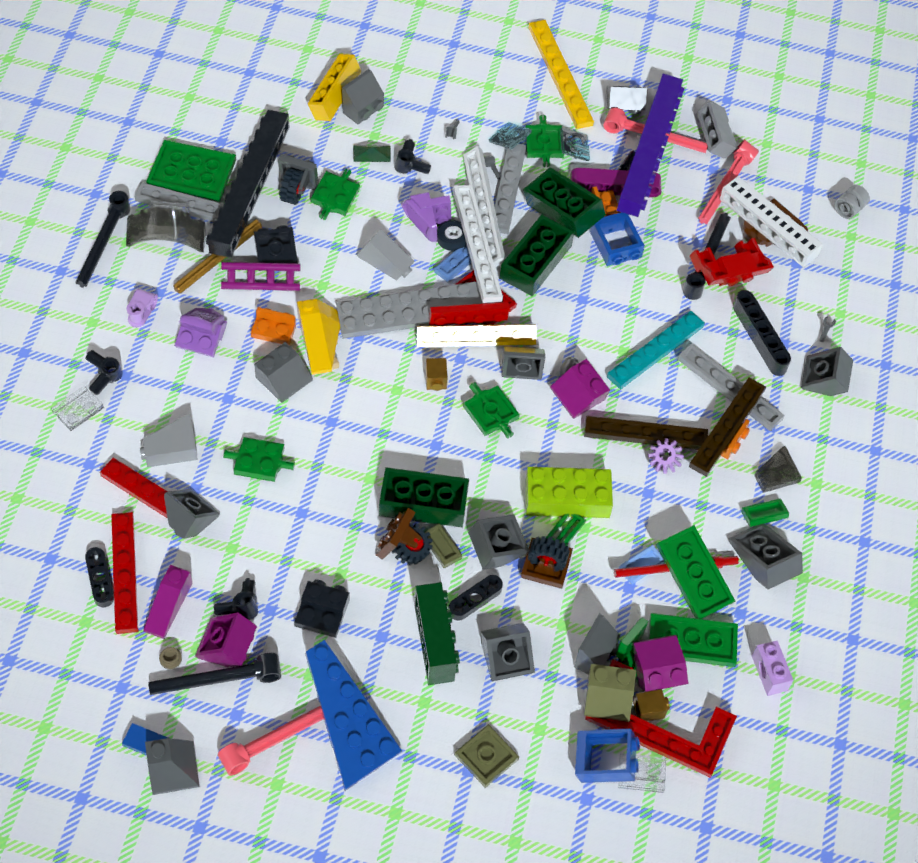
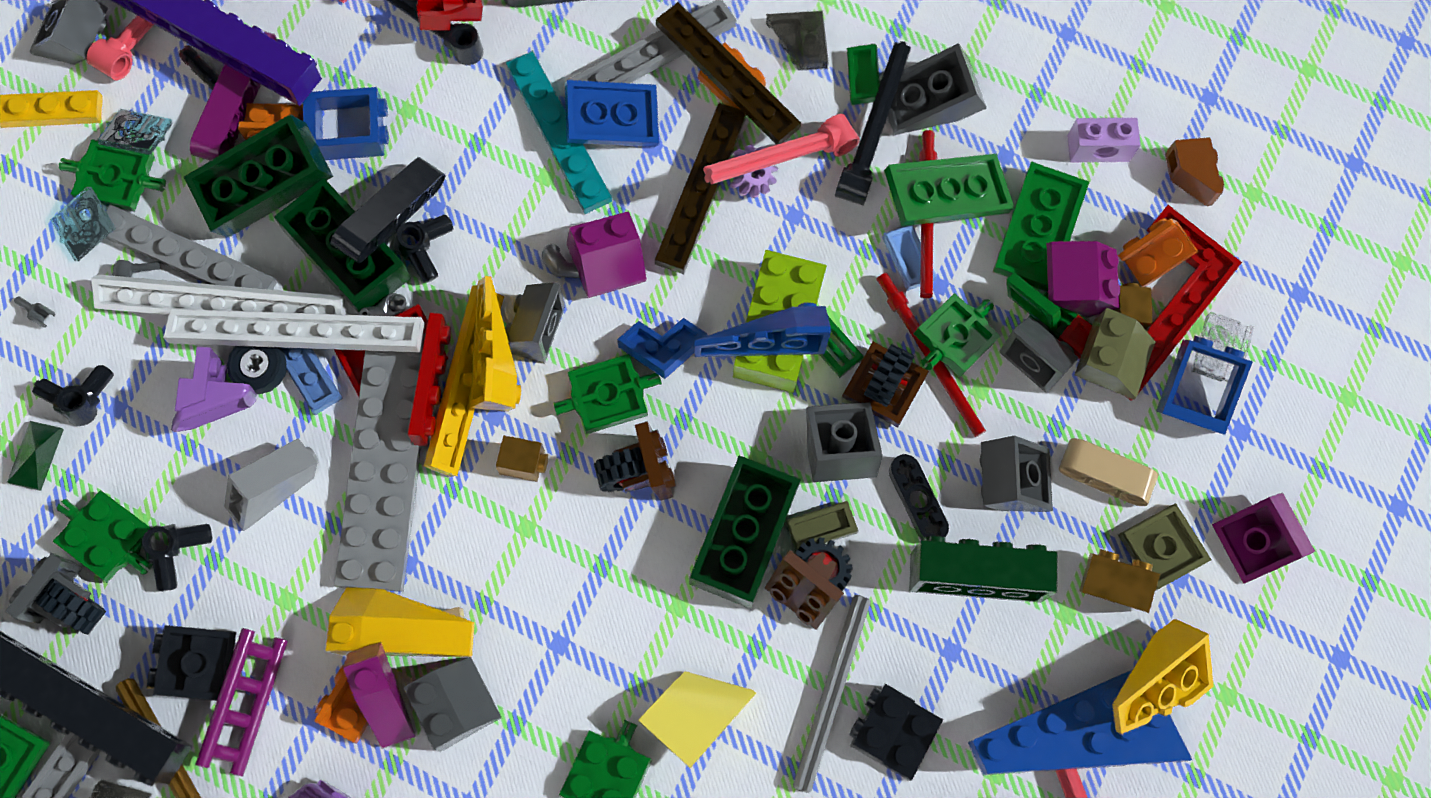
camera: 75 degrees left, 15 degrees up
none -> black axle [142,524,213,592]
none -> black beam [330,157,446,264]
none -> magenta slope [343,642,416,748]
none -> flat silver arm [359,293,406,316]
none -> black axle [393,215,453,283]
none -> yellow wedge [470,276,521,412]
none -> blue plate [565,80,659,147]
none -> plate [594,421,676,501]
none -> blue plate [617,318,707,379]
none -> light yellow slope [638,671,756,768]
none -> blue wedge [694,303,831,357]
none -> coral piece [703,113,860,184]
none -> light grey axle [793,595,871,793]
none -> black piece [835,41,911,206]
none -> red bar [876,272,986,438]
none -> green plate [913,293,1001,377]
none -> tan beam [1059,438,1159,506]
none -> pearl gold brick [1079,549,1160,613]
none -> yellow wedge [1112,619,1214,734]
none -> orange bracket [1118,218,1198,287]
none -> dark orange slope [1165,137,1224,206]
none -> magenta slope [1212,493,1315,584]

